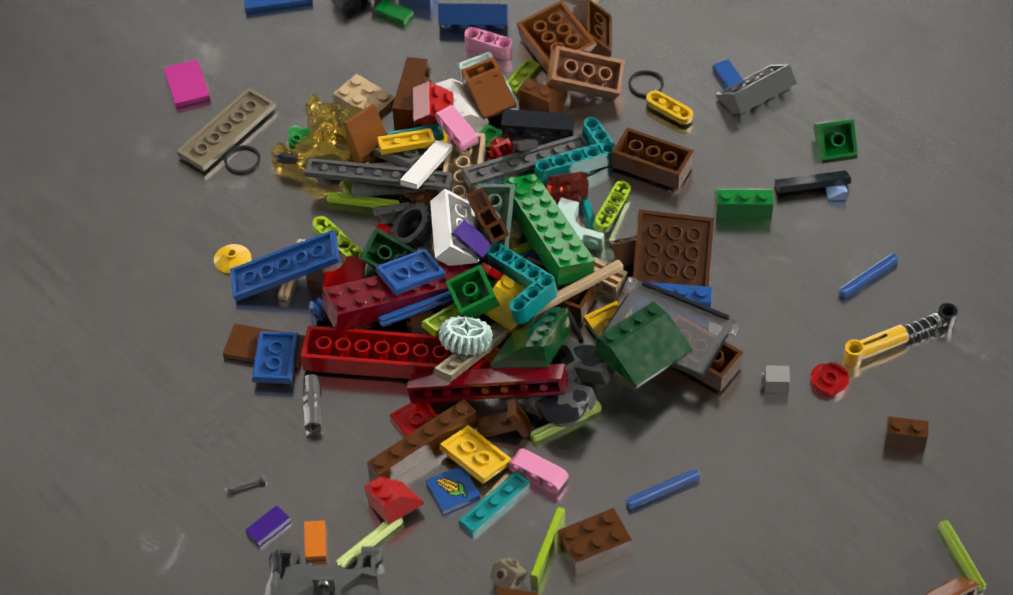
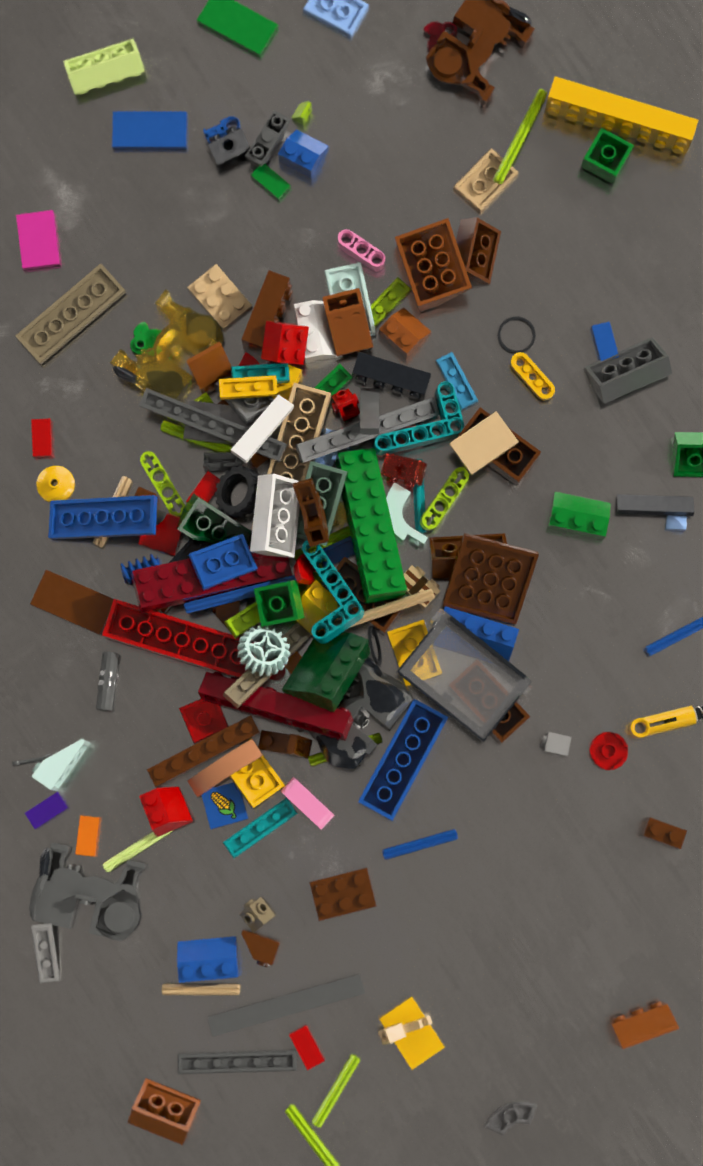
camera: 10 degrees right, 30 degrees up
black piece [224,145,261,174] -> none
blue tile [252,331,299,384] -> none
bright pink beam [435,105,479,152] -> none
blue slope [438,3,509,29] -> none
dark purple tile [452,219,493,259] -> none
lime tile [530,507,565,587] -> none
nougat brick [546,46,625,100] -> none
dark green slope [594,301,693,388] -> none
lime axle [938,520,986,592] -> none
none -> red tile [31,418,53,458]
none -> light aqua slope [32,739,91,791]
none -> nougat slope [188,739,263,798]
none -> blue brick [358,699,448,821]
none -> dark azure tile [435,352,478,411]
none -> tan tile [449,411,518,475]

